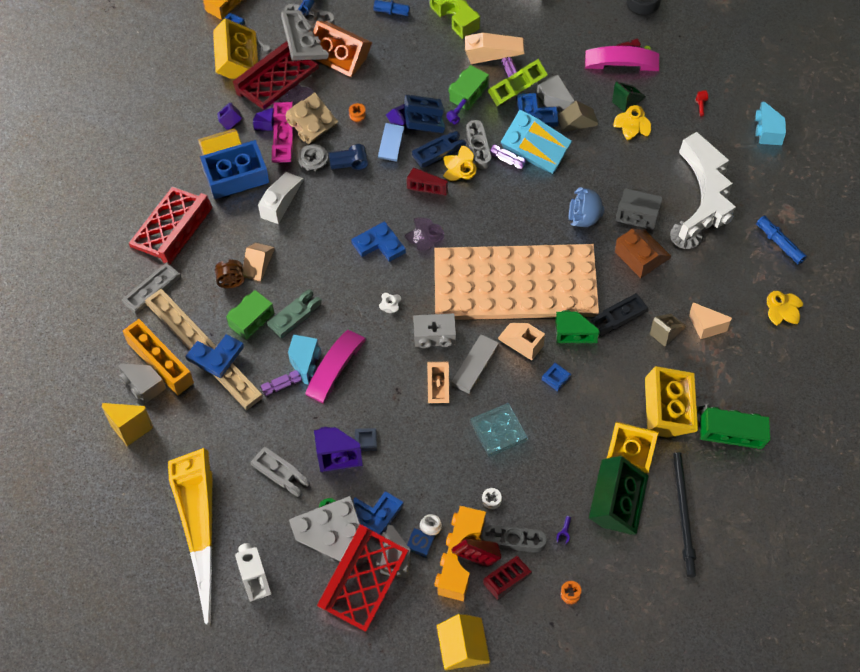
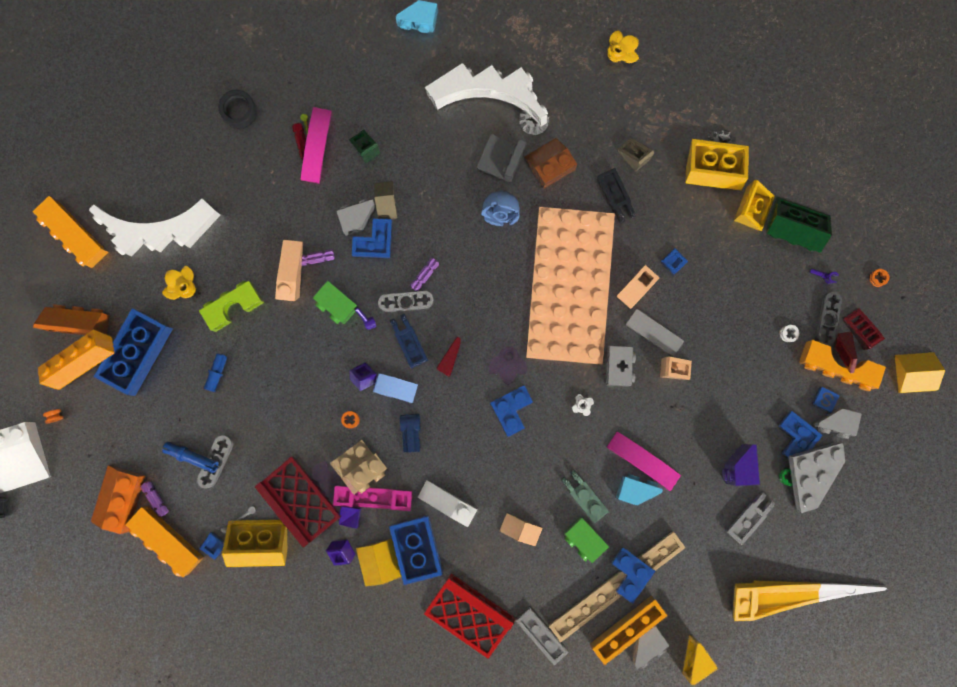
camera: 85 degrees left, 25 degrees up
reddish brown wheel [214,259,245,289] -> none
white torso [235,543,271,602] -> none
medium lavender axle [261,370,301,396] -> none
light grey wing [281,10,329,60] -> none
light grey gear [298,145,328,172] -> none
orange slope [313,21,372,77] -> none
red fence [317,524,409,632] -> none
sand blue tile [355,428,377,451] -> none
dark blue slope [404,94,445,133] -> none
white plate [420,514,442,535] -> none
yellow plate [443,146,477,181] -> none
clear light blue plate [470,403,527,457] -> none
lime arch [488,59,548,106] -> none
medium azure slope [501,110,572,174] -> none
green slope [555,310,599,343] -> none
yellow plate [614,105,651,140] -> none
black bar [673,452,696,577] -> none
light nougat slope [689,302,732,339] -> none
red hand [695,90,708,116] -> none
green brick [700,407,770,449] -> none
blue pin [756,215,807,265] -> none

